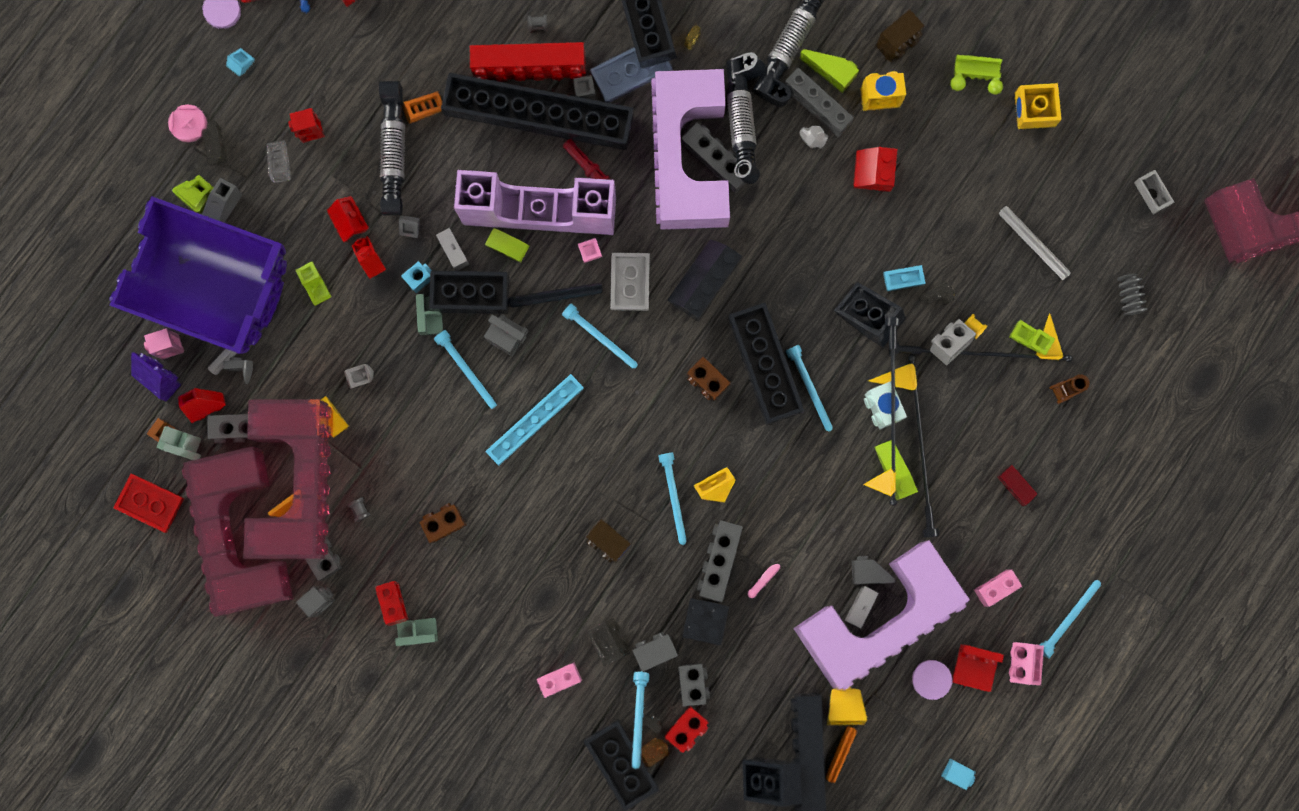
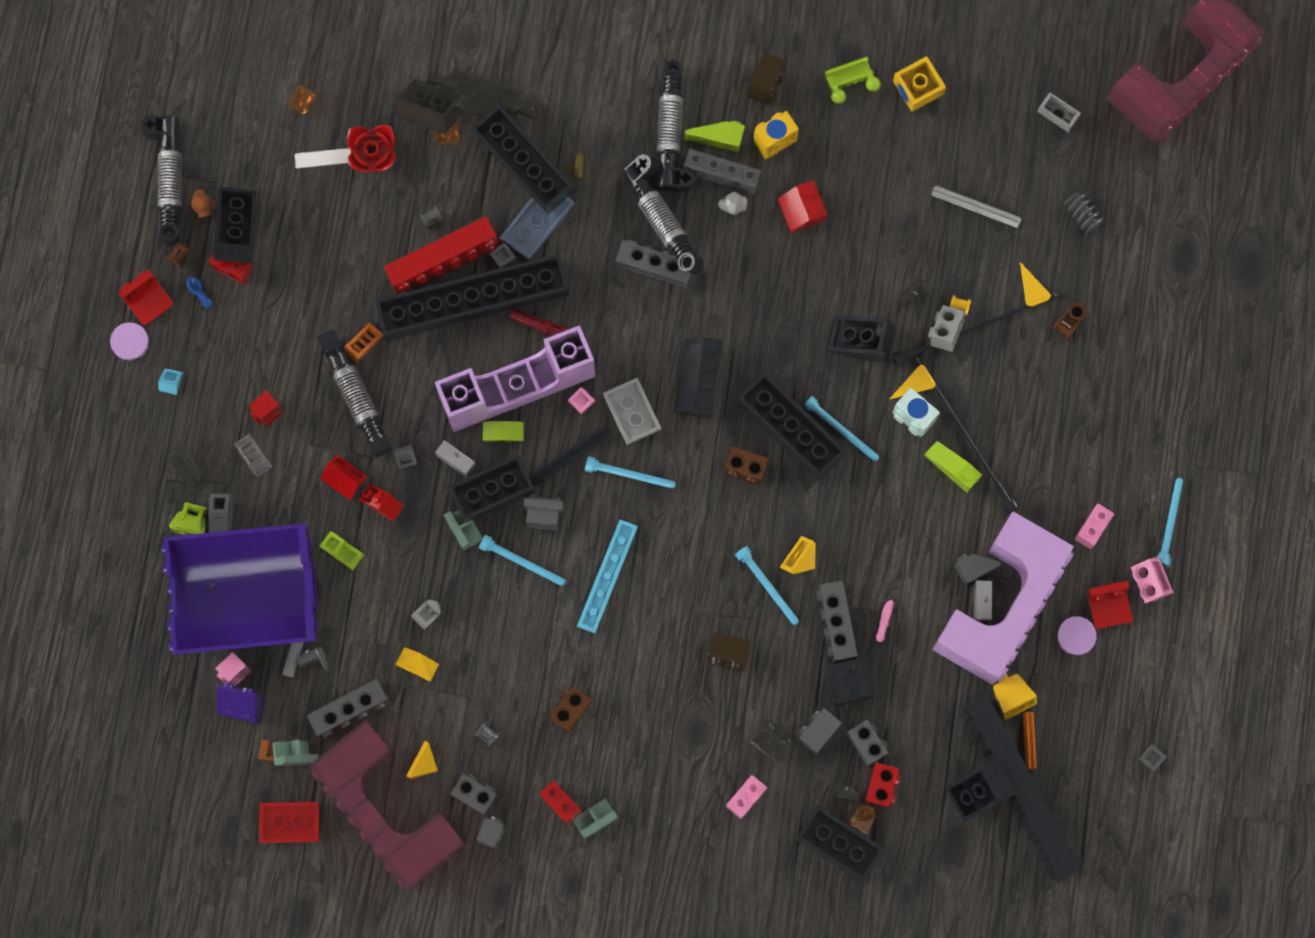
camera: 30 degrees left, 5 degrees down
bright pink tile [168,104,207,142] -> none
red slope [178,388,226,423] -> none
clear pink arch [244,400,331,559] -> none
medium azure brick [401,261,432,293] -> none
medium azure piece [632,672,649,768] -> none
lavender arch [652,69,730,229] -> none
black piece [863,318,901,506] -> none
medium azure plate [883,265,926,292] -> none
medium azure brick [942,759,975,790] -> none
dark red slope [997,465,1037,507] -> none
lime slope [1009,320,1055,355] -> none

